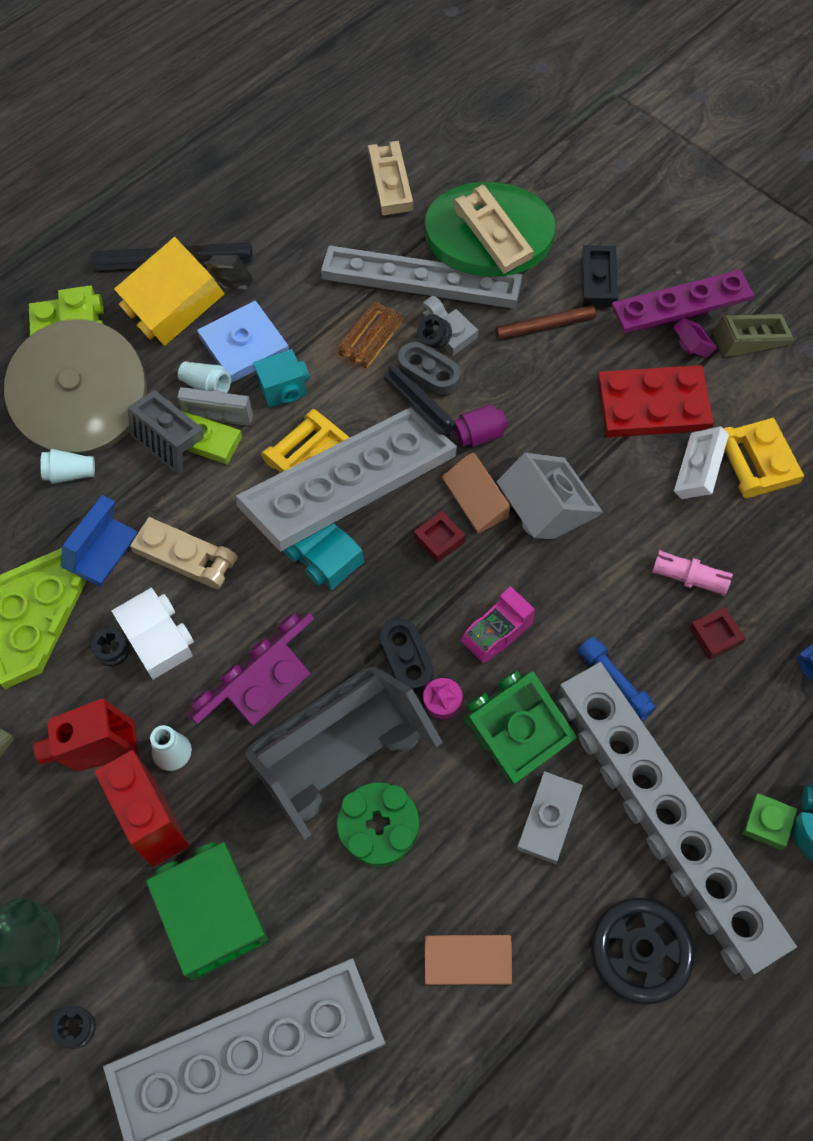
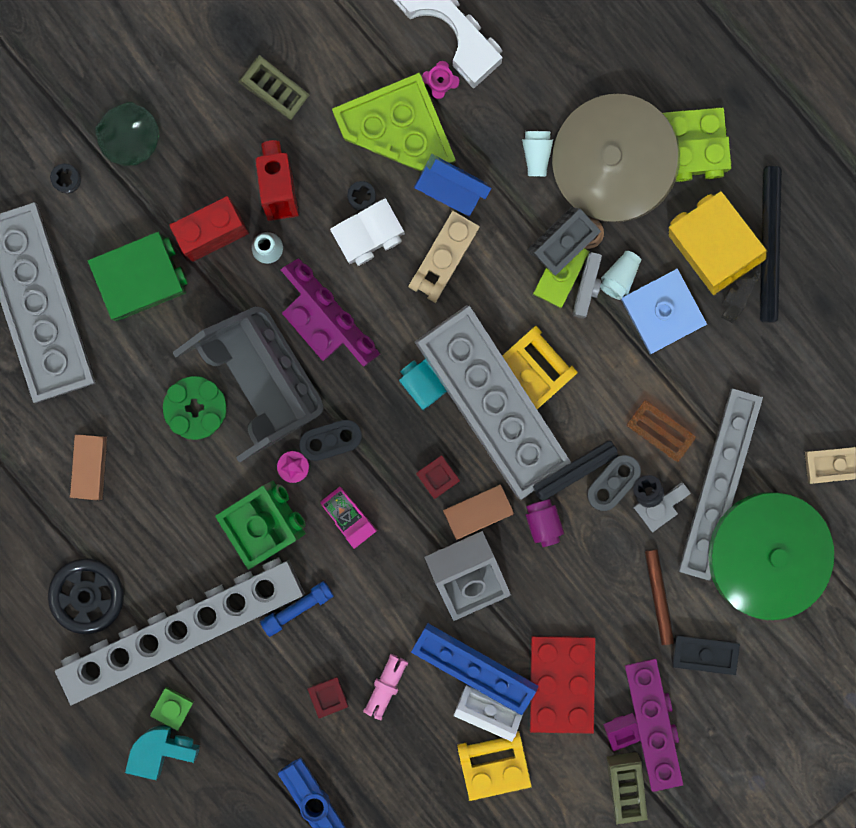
camera: 90 degrees right, 25 degrees up
teal brick [253,349,310,408] -> none
tan plate [453,184,533,274] -> none
light grey plate [517,771,583,865] -> none
none -> blue plate [411,623,538,715]

